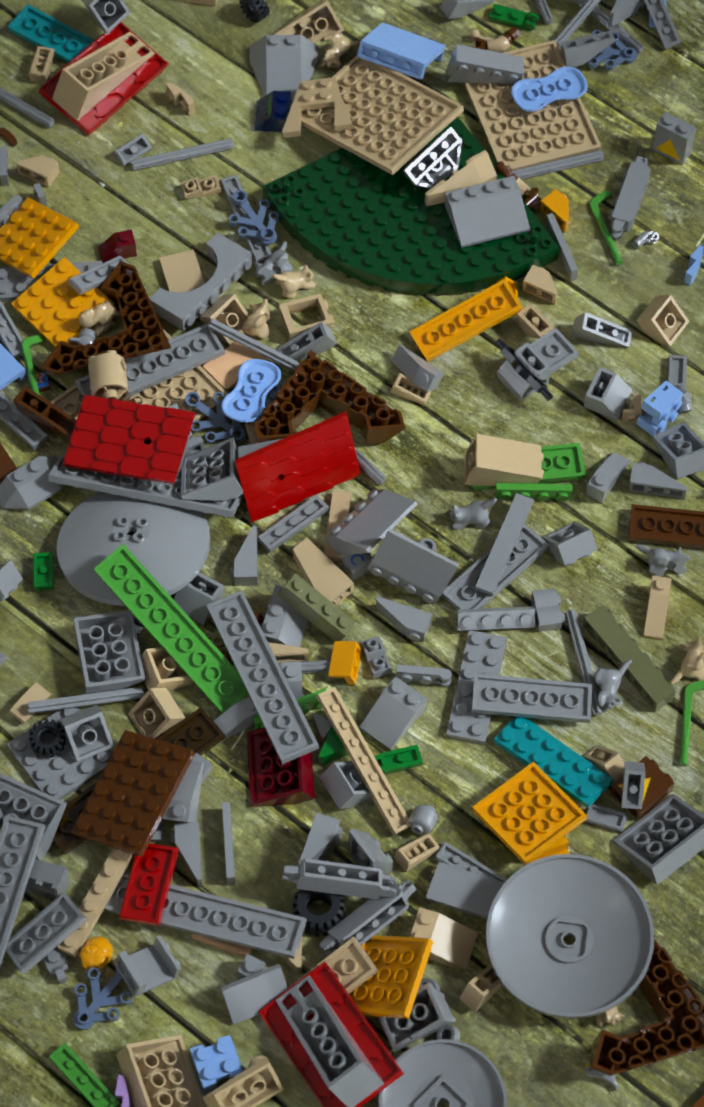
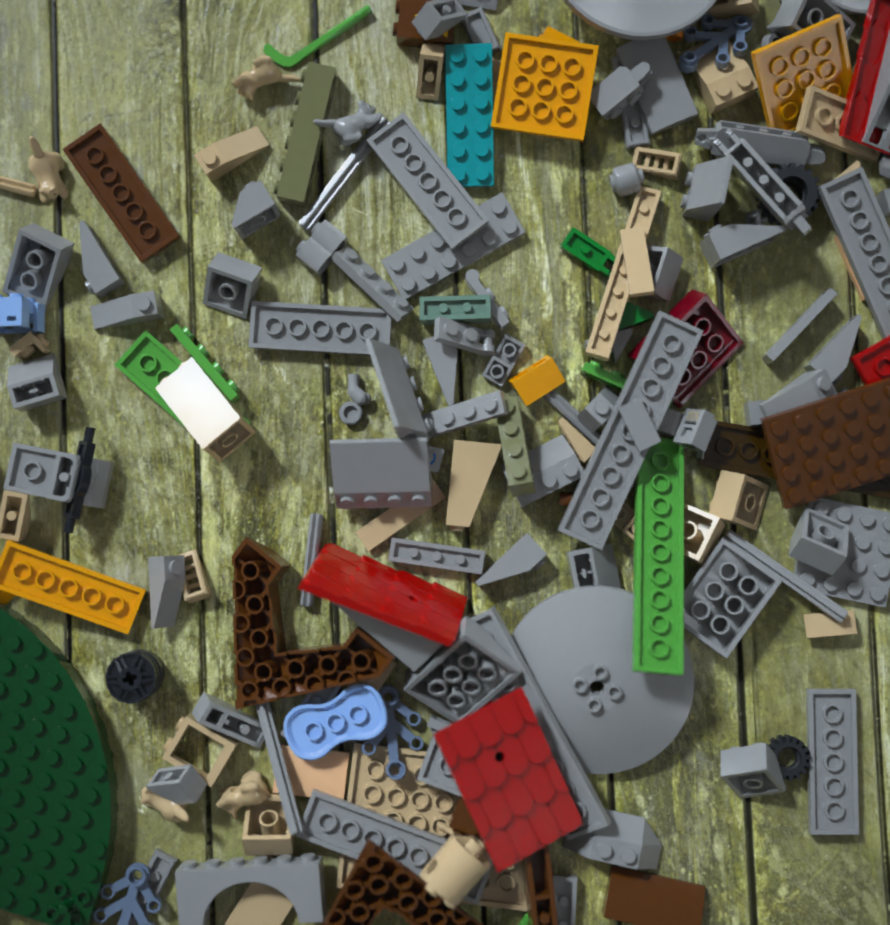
camera: 130 degrees left, 25 degrees up
black tyre [29,719,66,758] -> none
green plate [33,552,54,591] -> none
light grey animal [254,242,292,286] -> none
light grey slope [359,677,427,751] -> none
light grey animal [449,498,497,530] -> none
light grey tile [475,493,534,596] -> none
light grey animal [636,544,690,577] -> none
none -> black wheel [105,649,165,704]
none -> light grey slope [146,764,207,805]
none -> light grey slope [232,180,281,239]
none -> sand green panel [419,295,492,325]
none -> light grey plate [421,390,508,439]
none -> light grey plate [434,316,495,356]
none -> light grey hinge [590,61,654,121]
none -> light grey tile [617,398,661,452]
none -> tan tile [620,226,654,298]
none -> light grey piece [673,408,718,459]
none -> sand blue plant [679,14,753,73]

